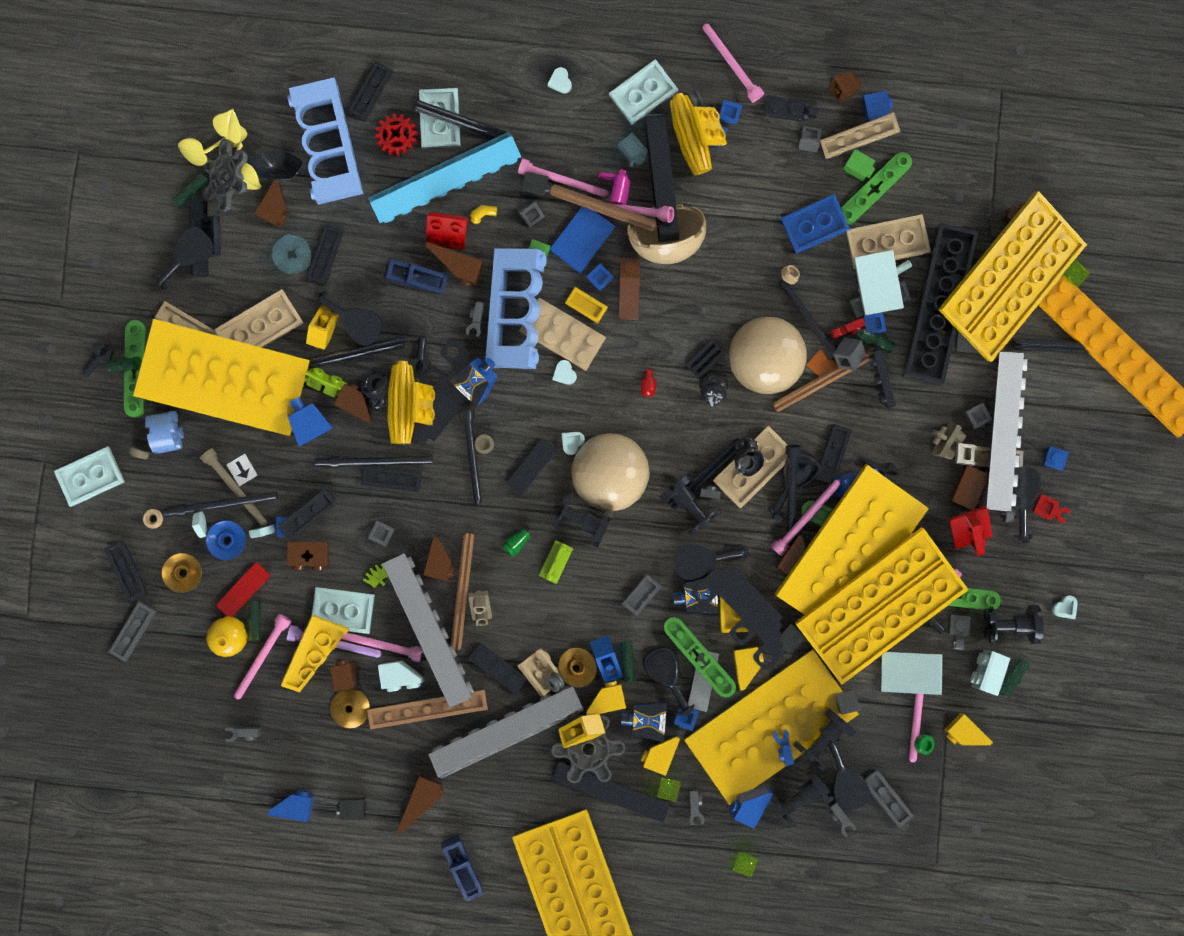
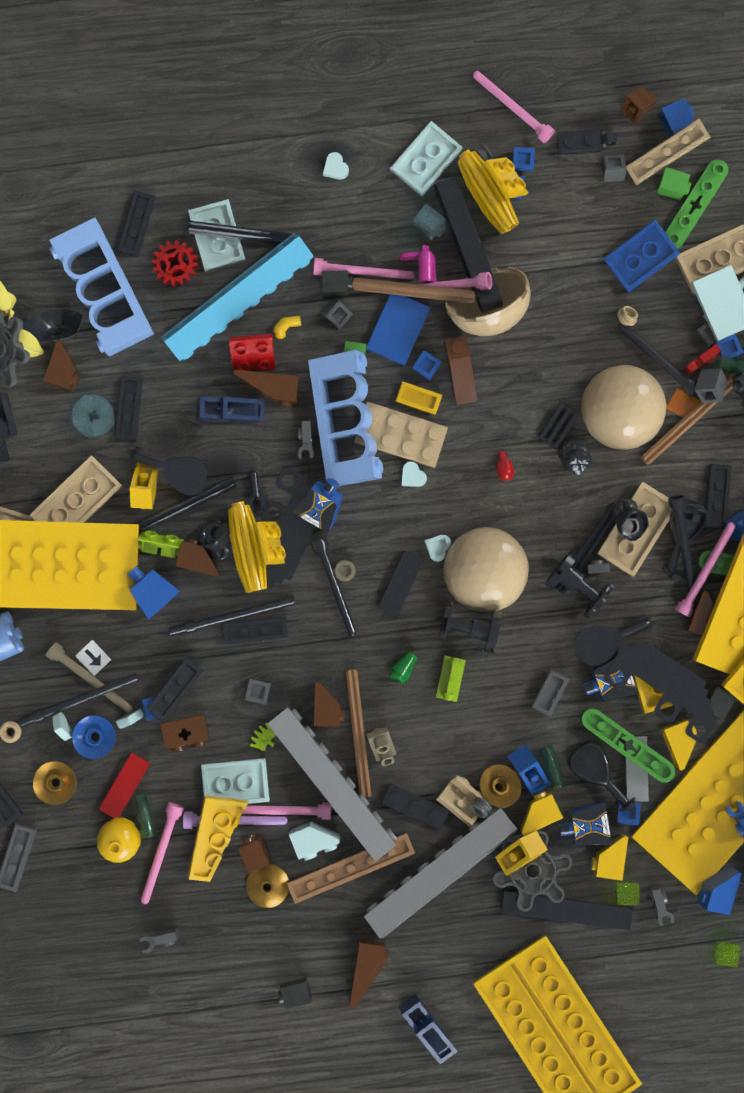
camera: 10 degrees left, 0 degrees up
blue slope [268,790,314,822] -> none

